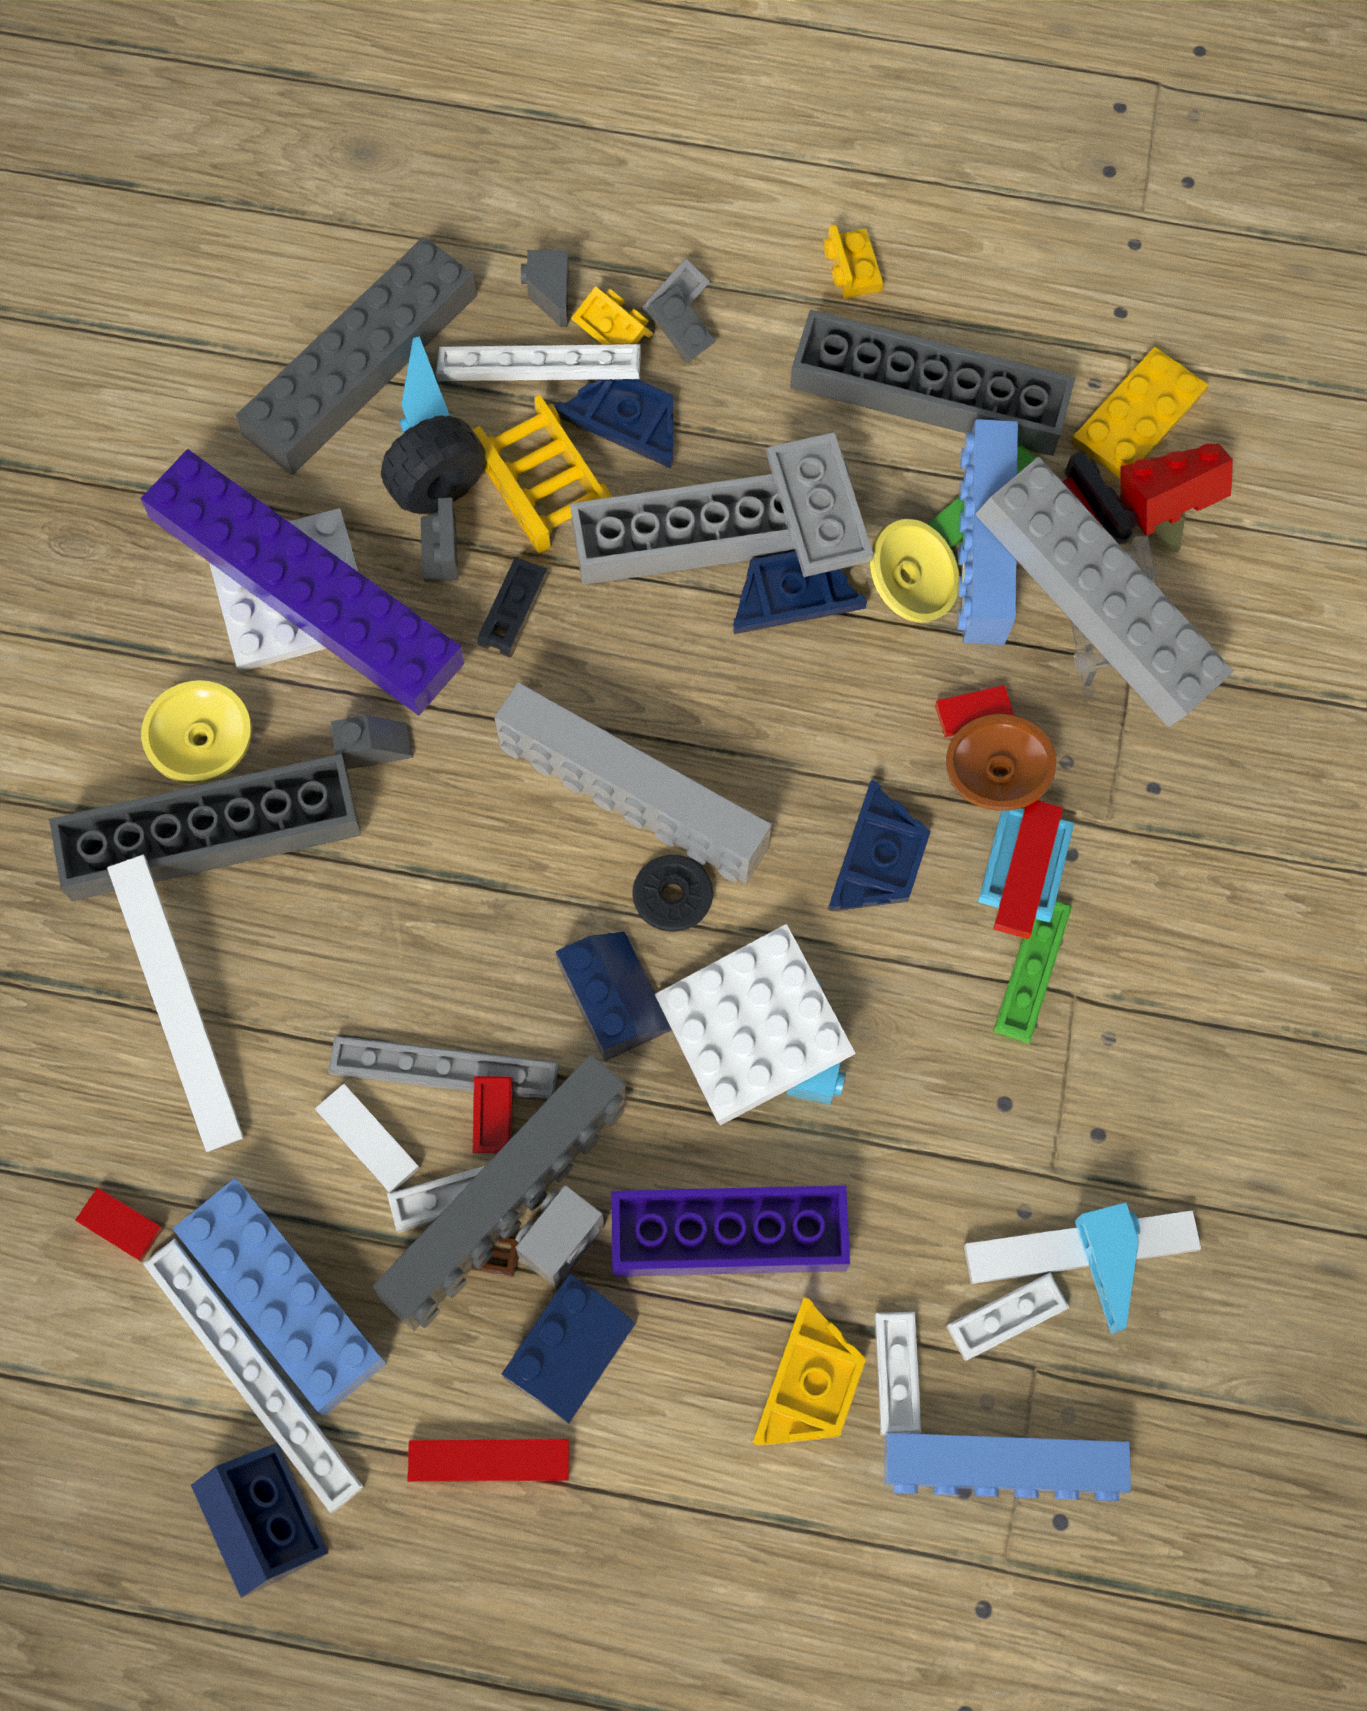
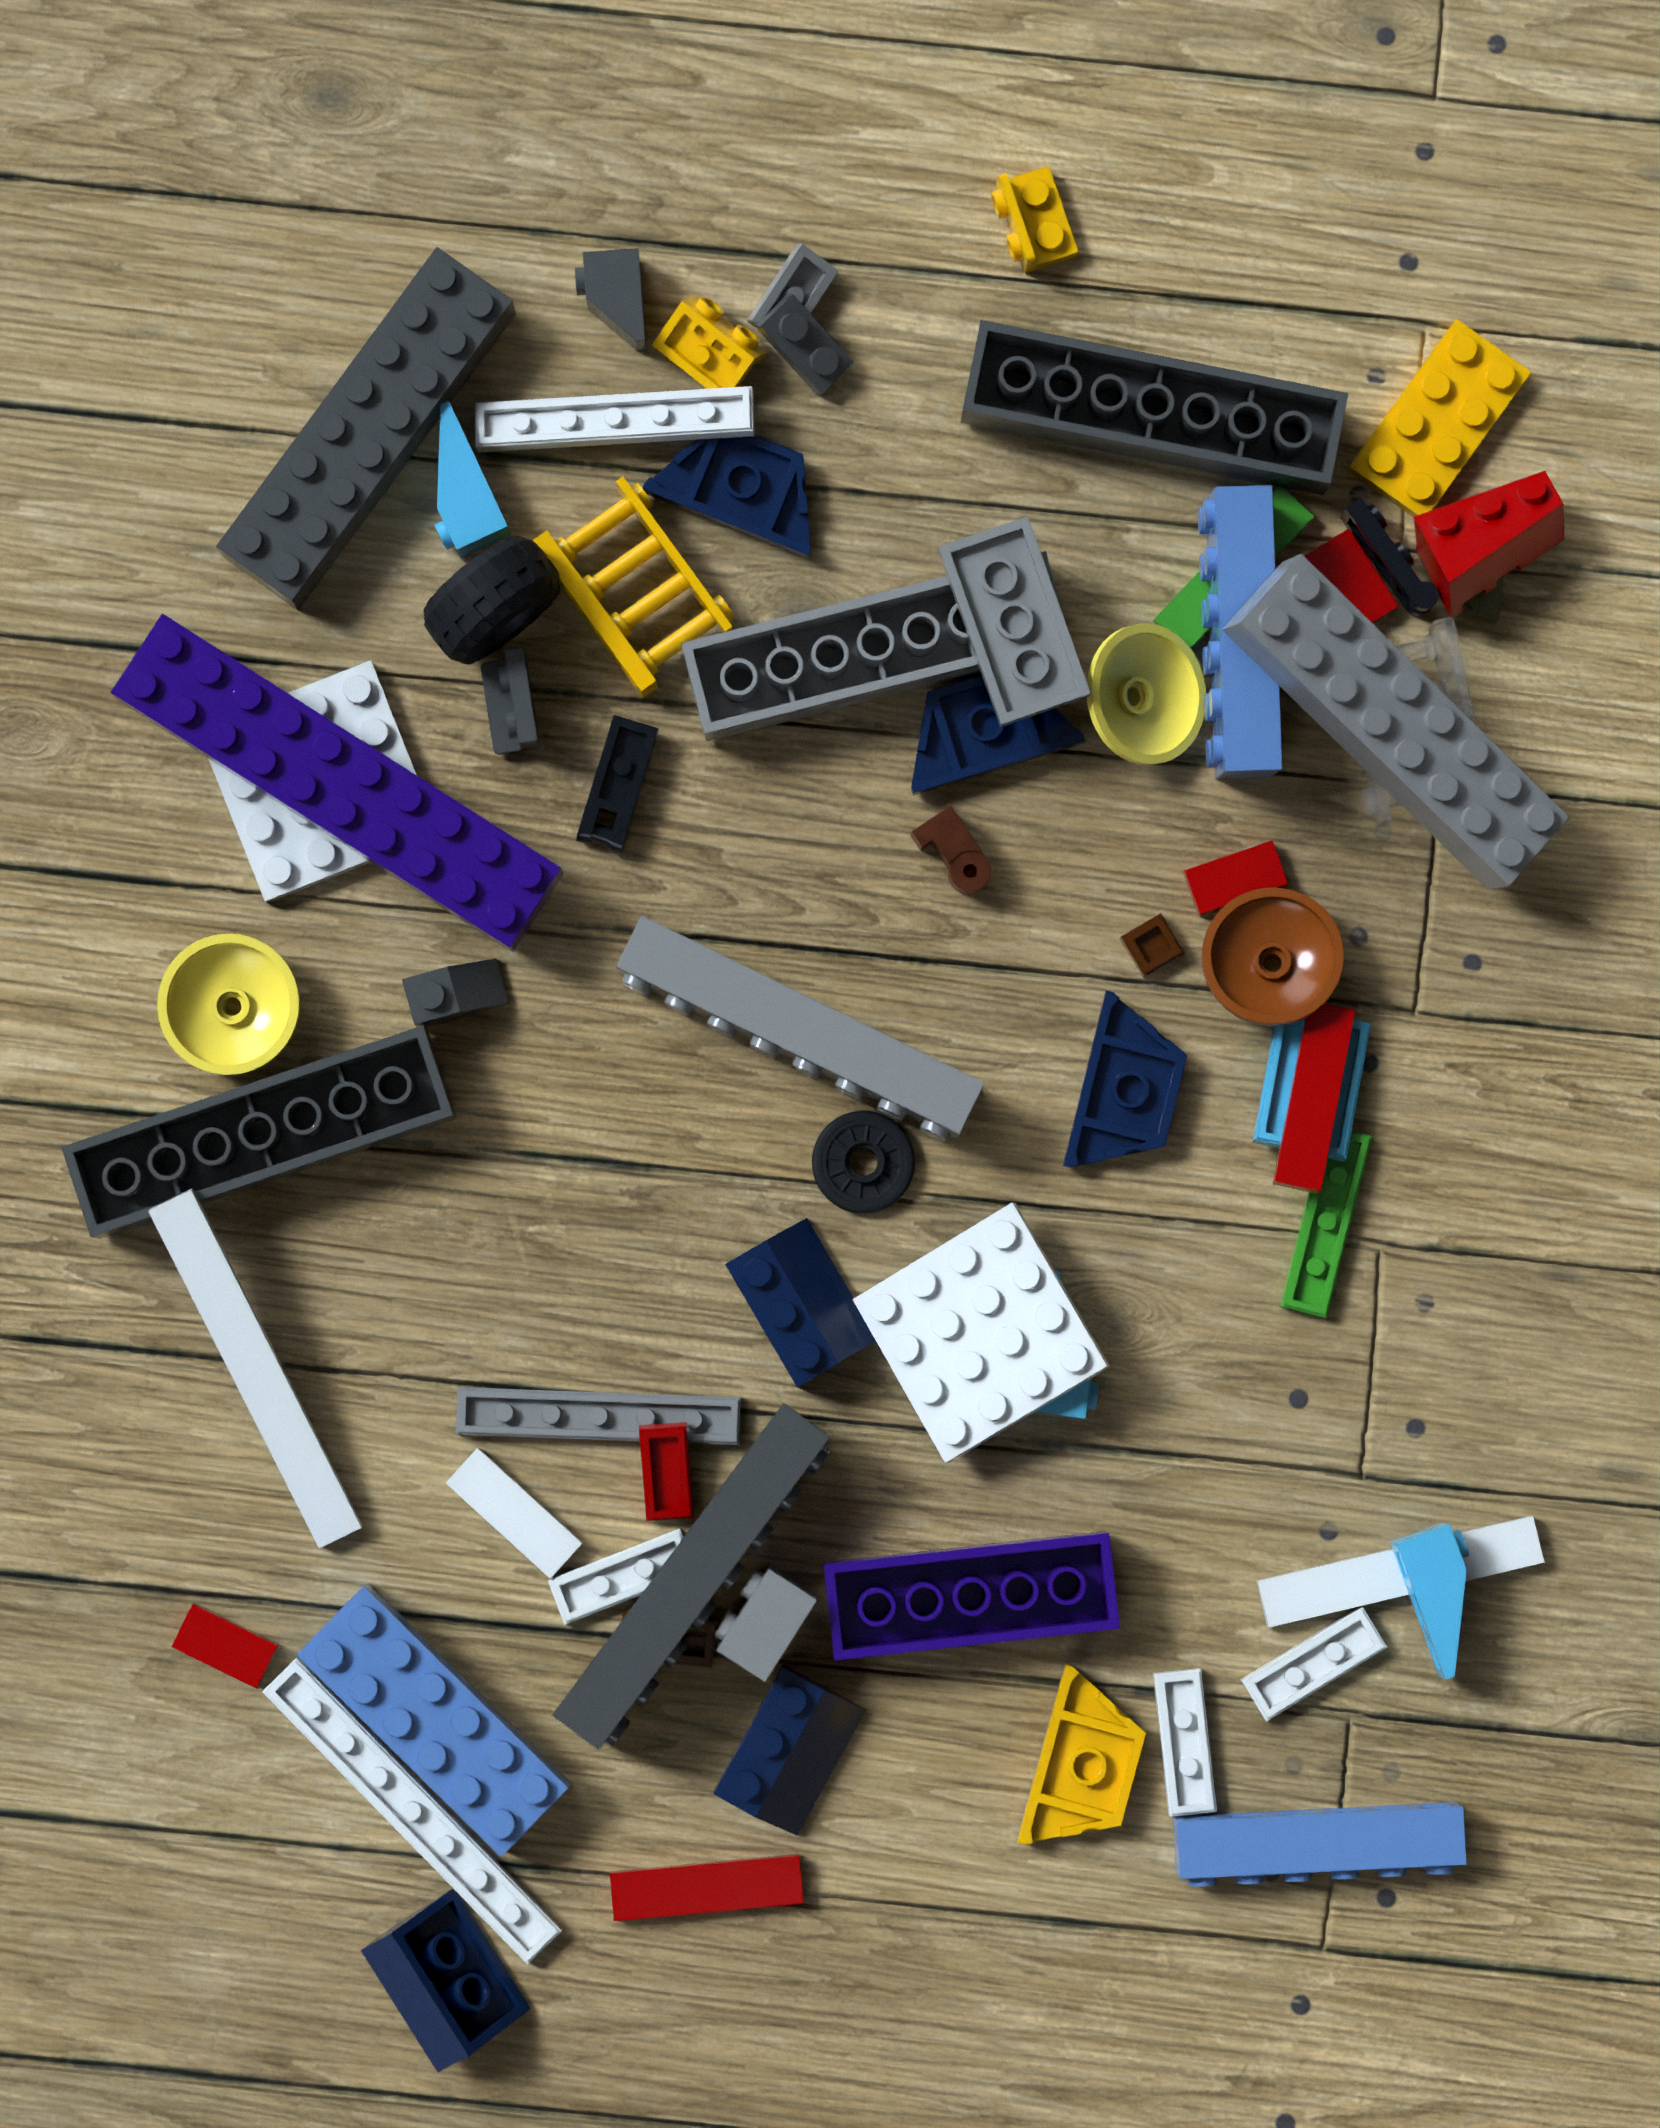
camera: 10 degrees left, 15 degrees up
none -> copper leg [910,805,991,894]
none -> reddish brown tile [1120,913,1185,978]

